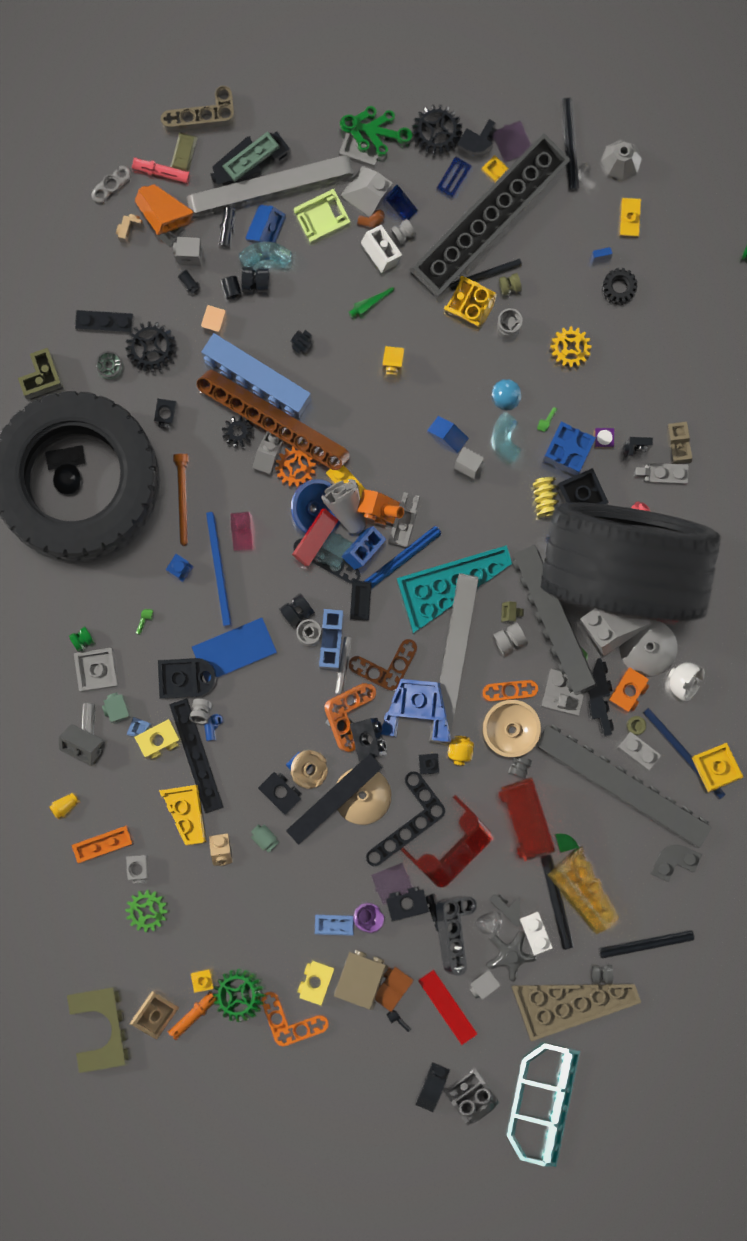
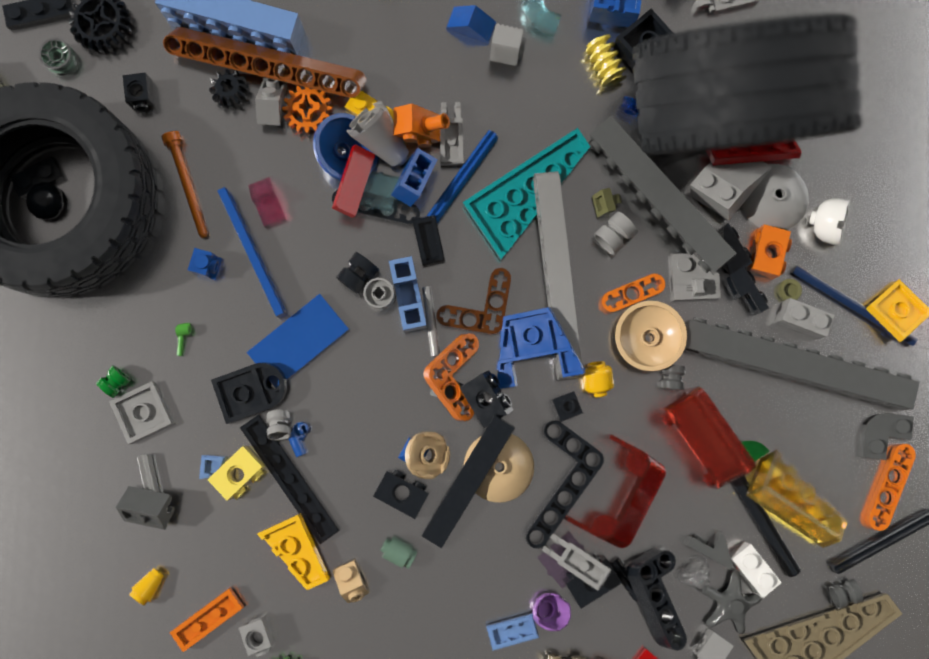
camera: 25 degrees left, 0 degrees up
sand green brick [102,692,131,723] -> none
none -> light grey hinge [542,533,612,591]
none -> orange beam [865,444,916,531]

